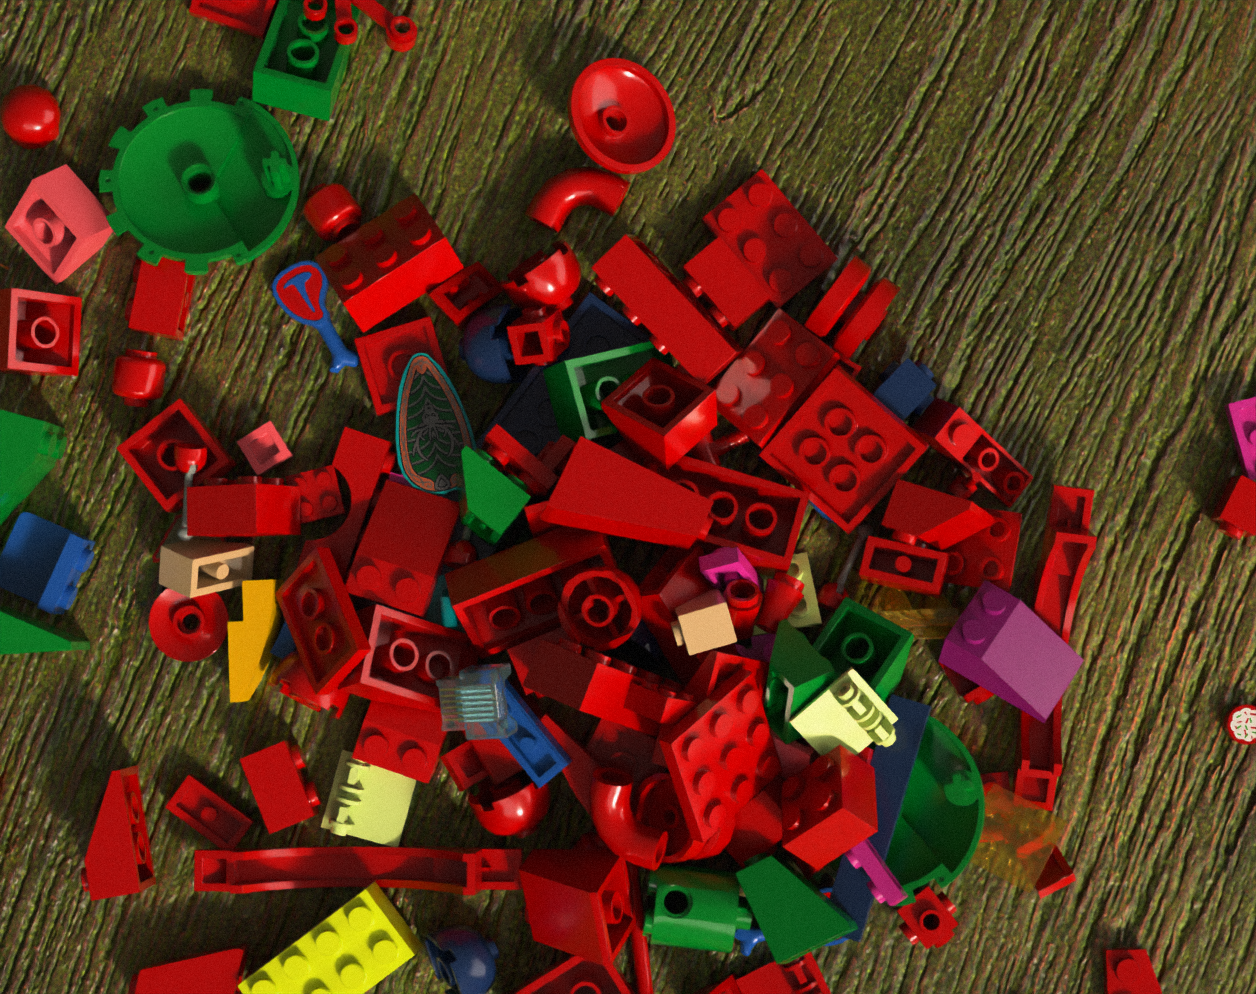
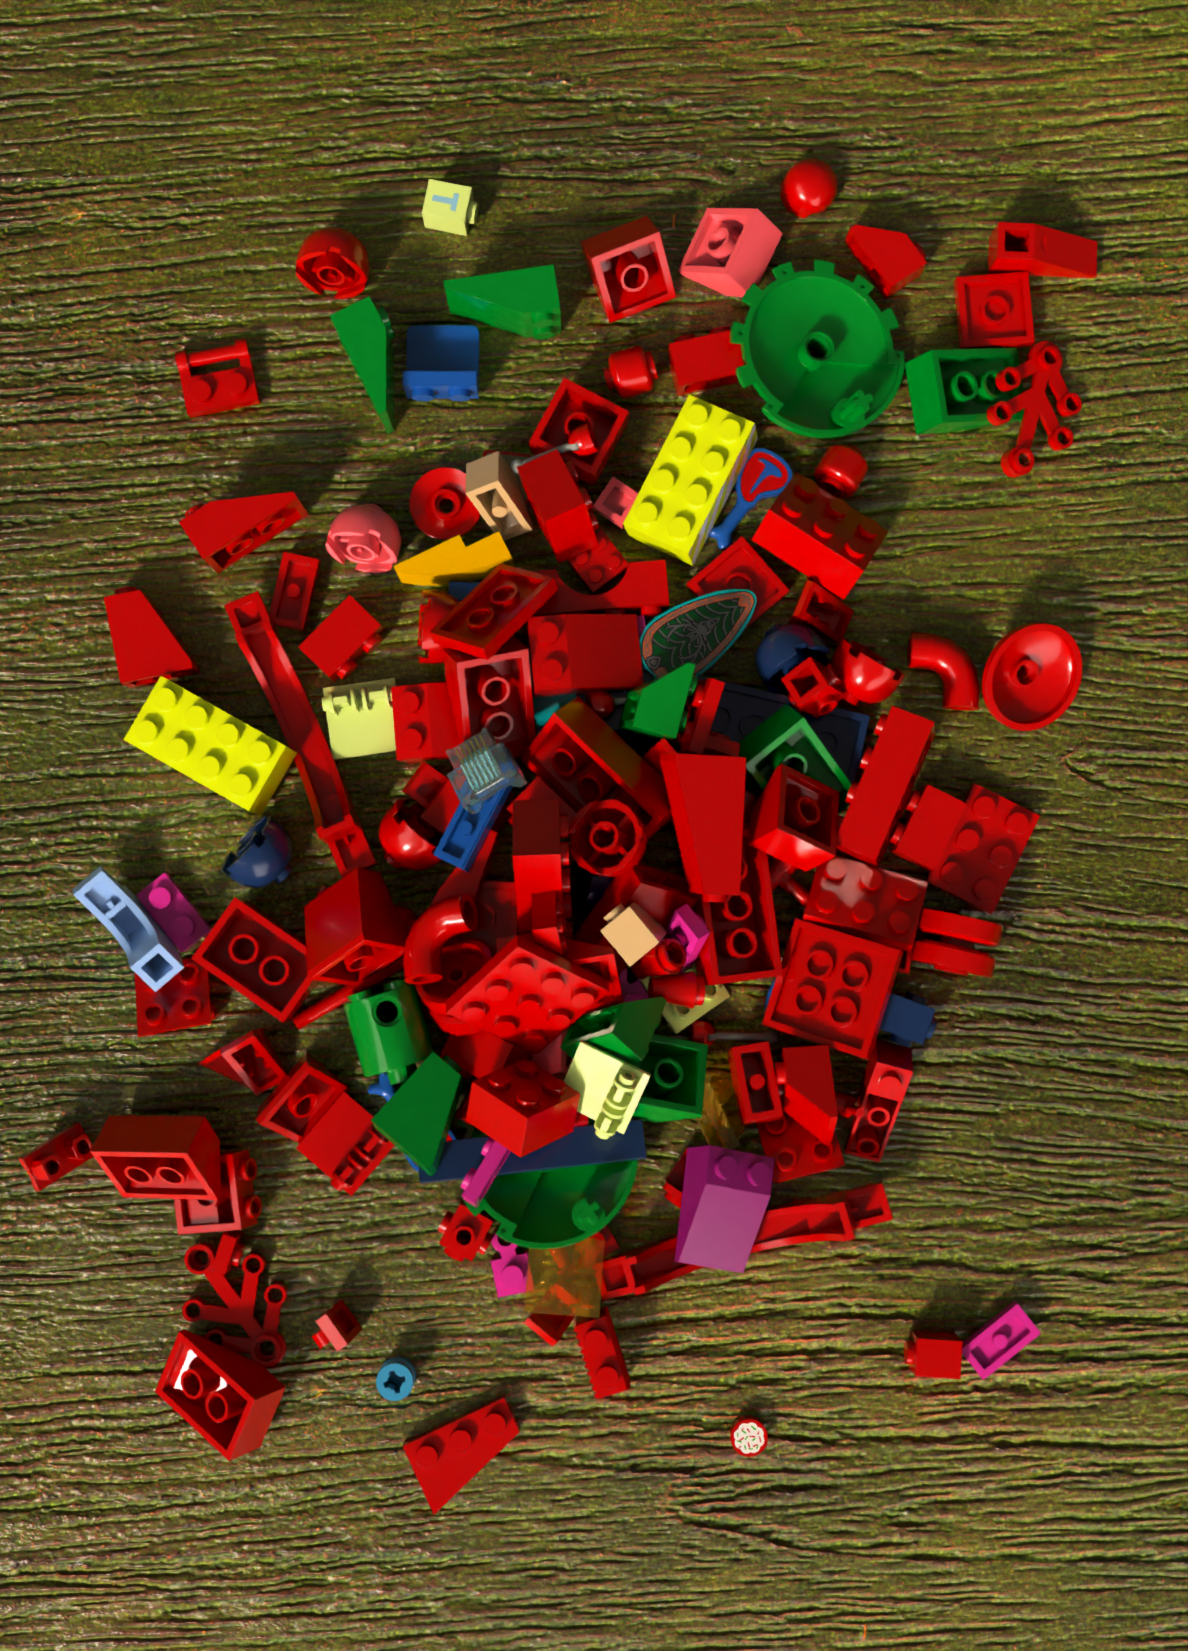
camera: 65 degrees right, 0 degrees up
none -> coral cylinder [325,504,401,573]
none -> dark pink plate [491,1230,535,1298]
none -> red brick [573,1307,631,1399]
none -> neon yellow brick [623,395,758,566]
none -> red slope [844,224,927,300]

